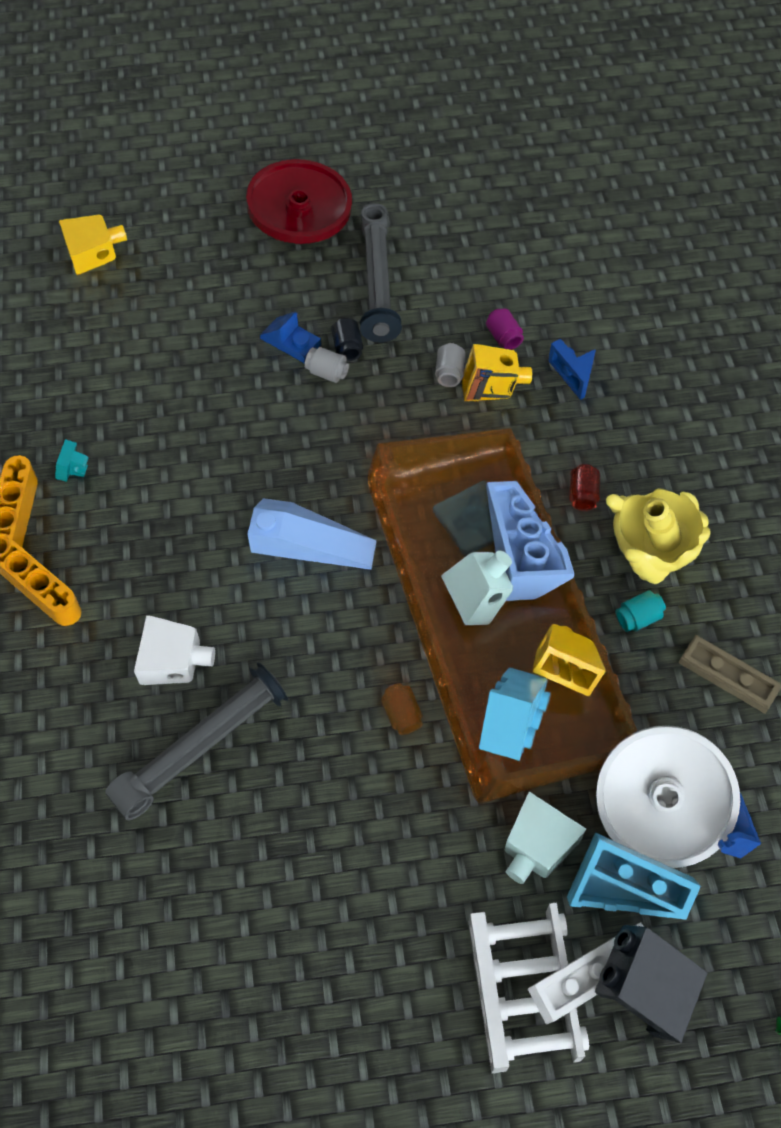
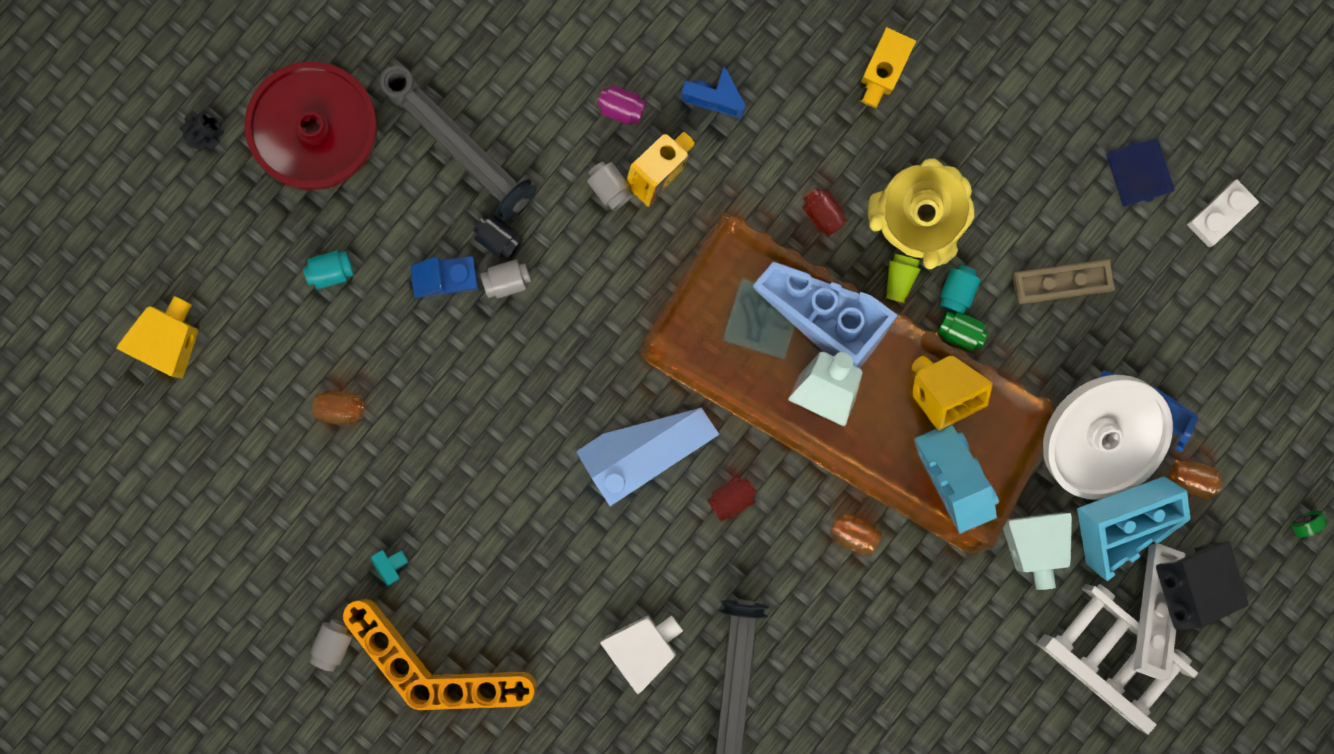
camera: 45 degrees left, 25 degrees up
none -> black gear [180,110,224,151]
none -> teal brick [303,250,354,290]
none -> clear orange brick [313,391,364,426]
none -> clear red brick [707,476,757,522]
none -> yellow torso [859,27,916,108]
none -> lime cone [885,254,921,303]
none -> green brick [937,310,988,353]
none -> clear orange brick [1169,459,1223,500]

